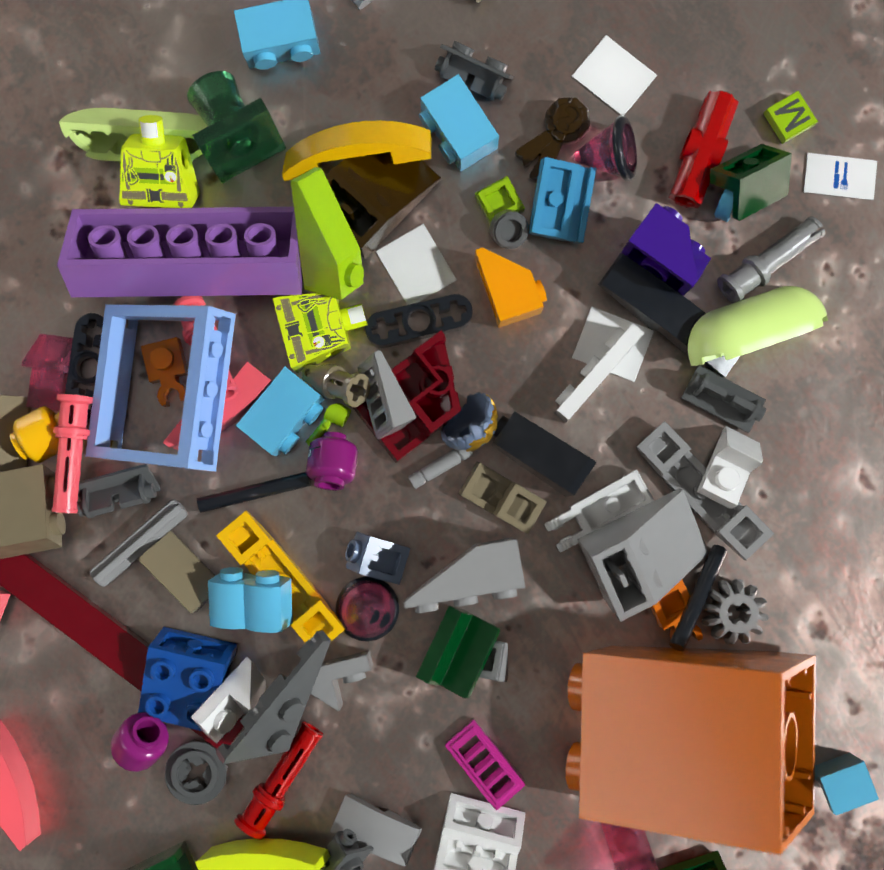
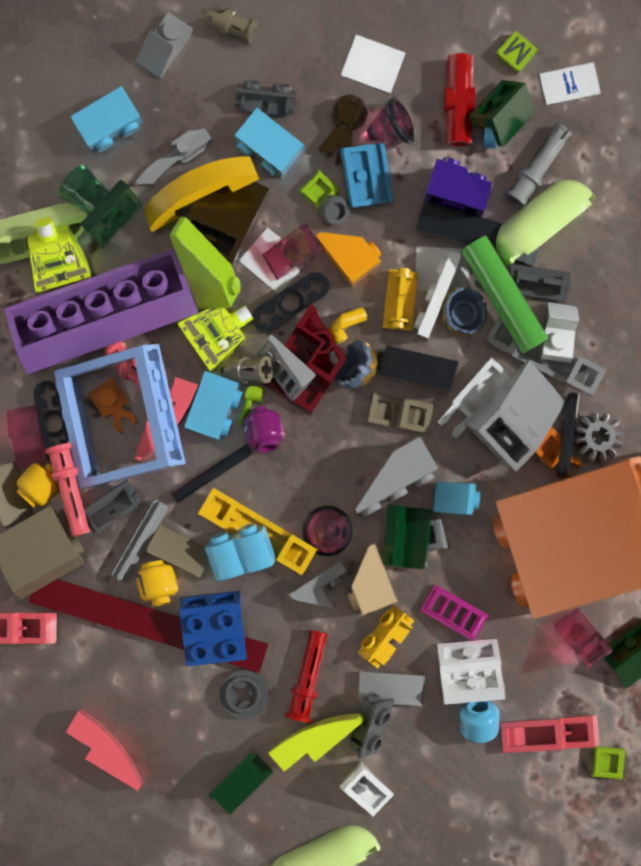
camera: 30 degrees left, 0 degrees up
magenta head [110,712,169,772] -> none
white slope [191,657,266,744] -> none
dark grey wing [216,631,331,765] -> none
sand blue bracket [345,532,411,585] -> none
light grey wheel [408,450,474,489] -> none
none -> yellow head [135,560,178,607]
none -> light grey piece [136,128,212,185]
none -> clear pink slope [262,223,322,280]
none -> yellow arm [328,307,367,344]
none -> tan slope [347,544,397,615]
none -> yellow hinge [358,605,415,668]
none -> yellow hinge [382,268,419,332]
none -> medium azure slope [432,481,480,517]
none -> sand blue hair [442,287,488,335]
none -> bright green brick [460,235,549,354]

